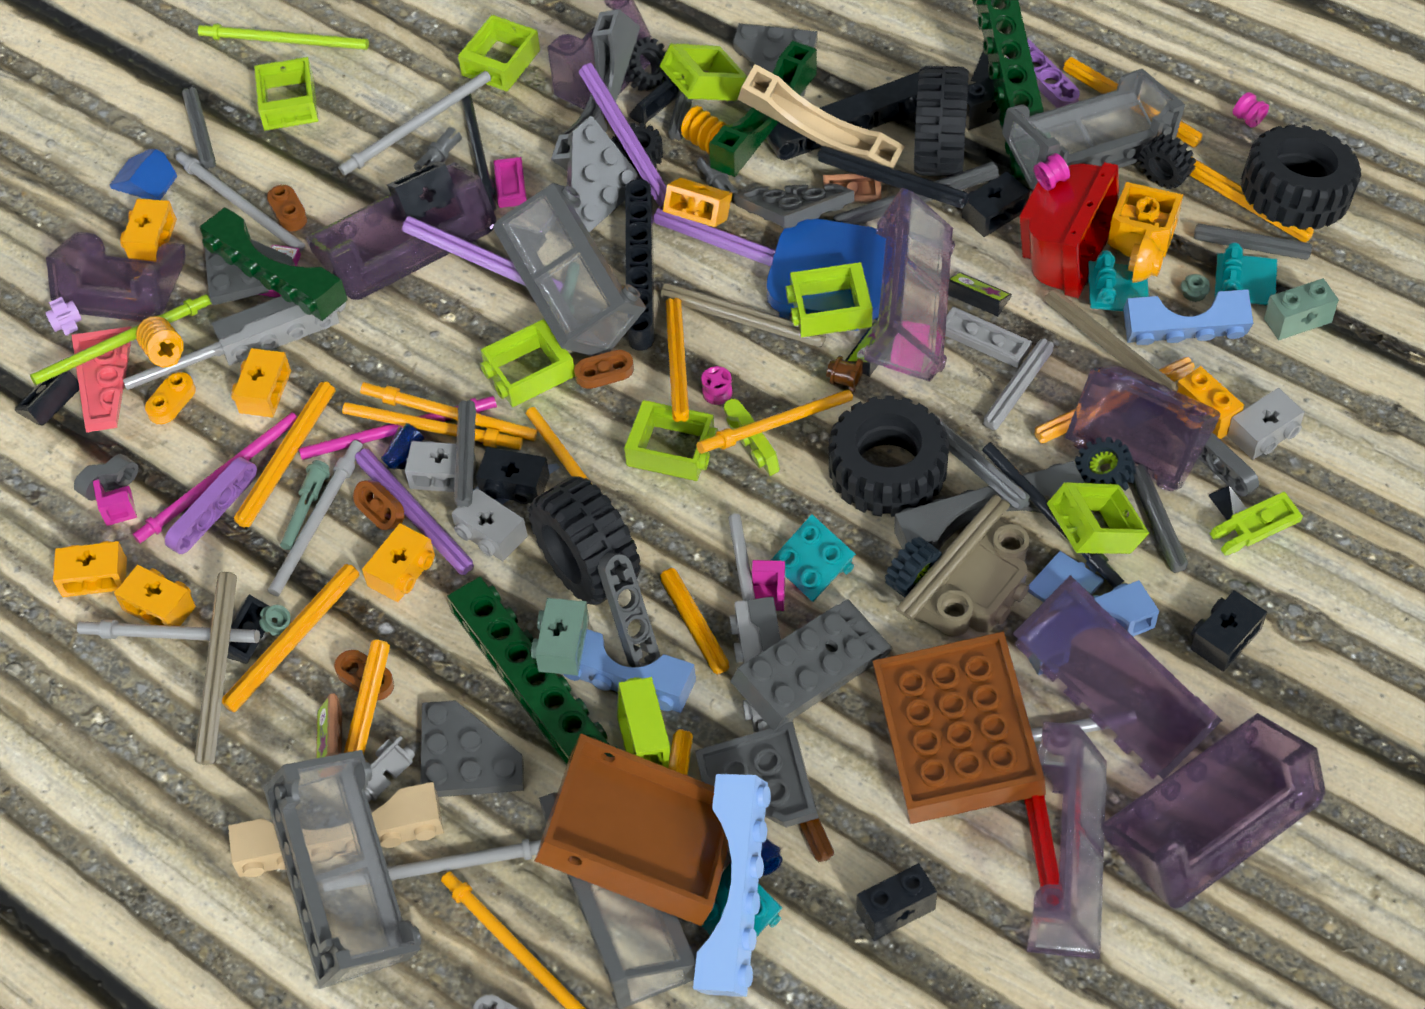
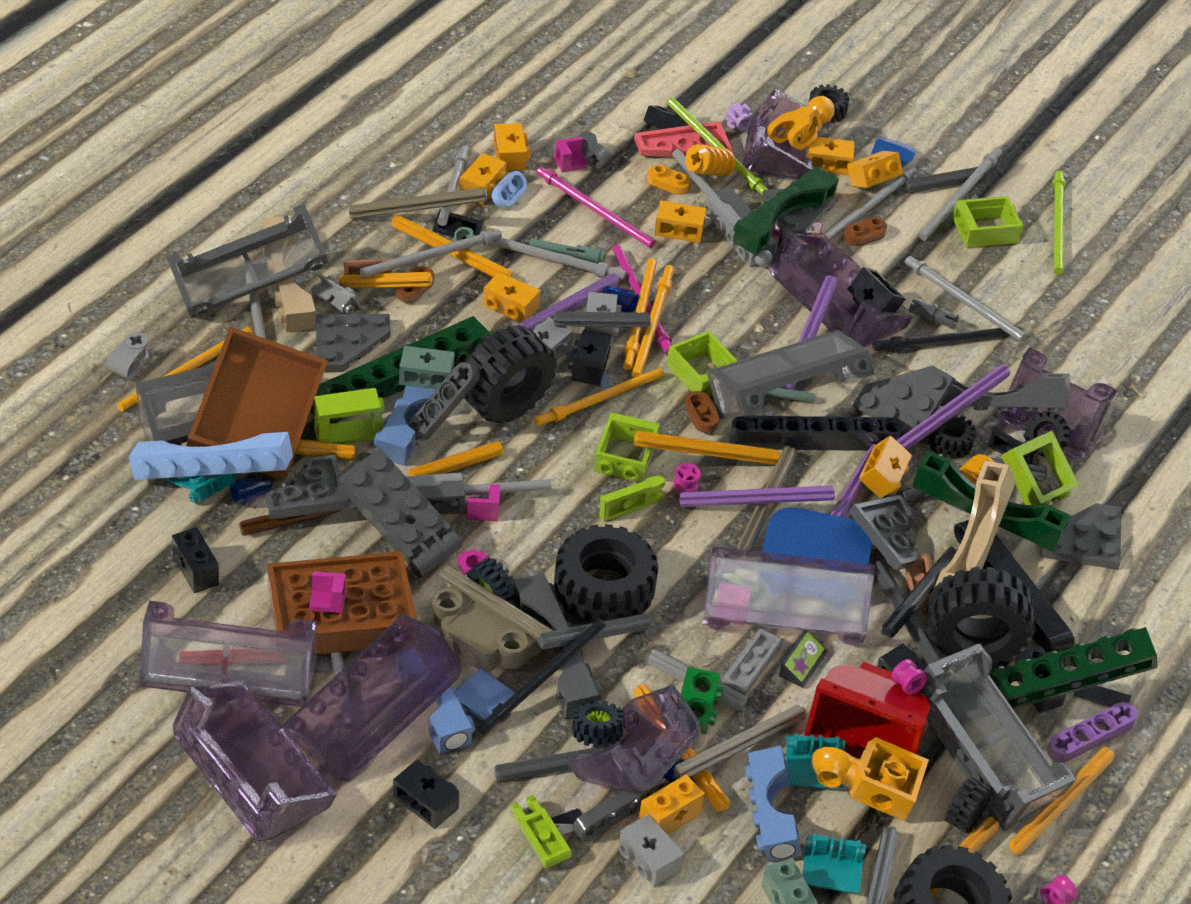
camera: 80 degrees right, 10 degrees down
medium lavender beam [165,457,257,554] -> none
light orange axle [234,381,335,528] -> none
dark orange plate [353,480,404,530] -> none
lime window [458,15,540,92] -> none
dark pink tile [494,157,527,208] -> none
light orange bar [696,389,853,454] -> none
teal hinge [770,514,856,602] -> none
lime window [786,262,873,337] -> none
reddish brown brick [826,355,863,394] -> none
lime window [1047,482,1149,554] -> none
sand green plate [1181,274,1210,302] -> none
none -> dark pink panel [309,572,346,613]
none -> light grey bar [360,229,502,278]
none -> dark pink animal [458,549,490,575]
none -> light blue plate [492,171,527,208]
none -> green brick [674,666,724,735]
none -> medium lavender axle [680,486,835,507]
none -> light orange piece [767,96,835,150]
none -> black tyre [809,84,849,123]
none -> light orange brick [847,151,903,188]
none -> light grey bar [919,147,1002,241]

